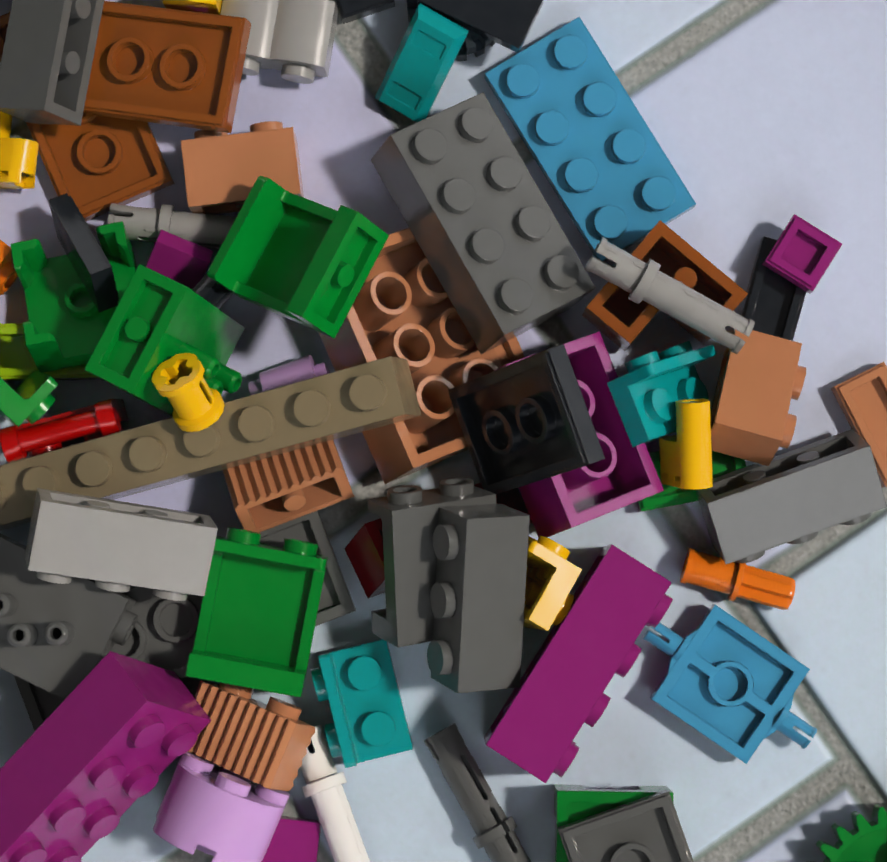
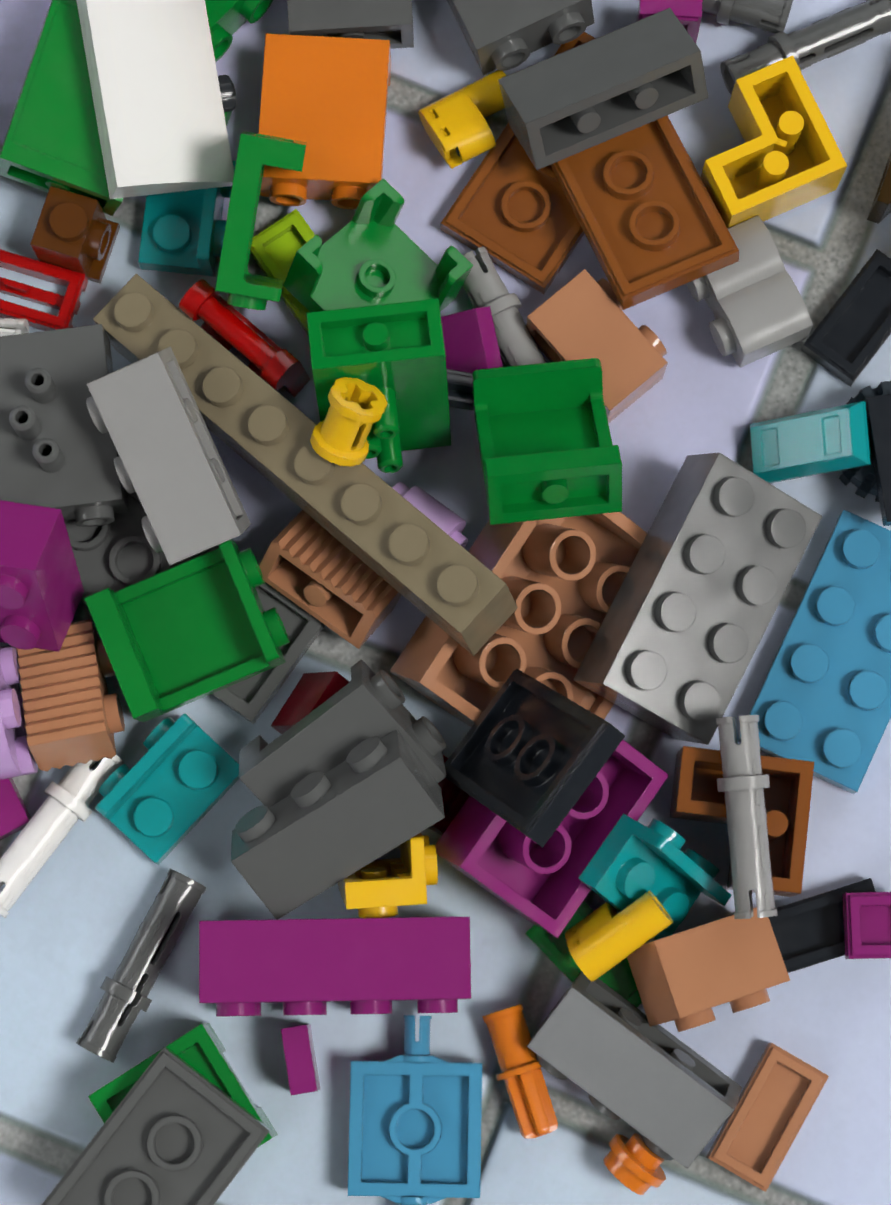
camera: 55 degrees right, 5 degrees down
black tile [48,193,119,313] -> none
none -> magenta tile [281,1024,320,1095]
none -> orange plate [603,1133,666,1195]

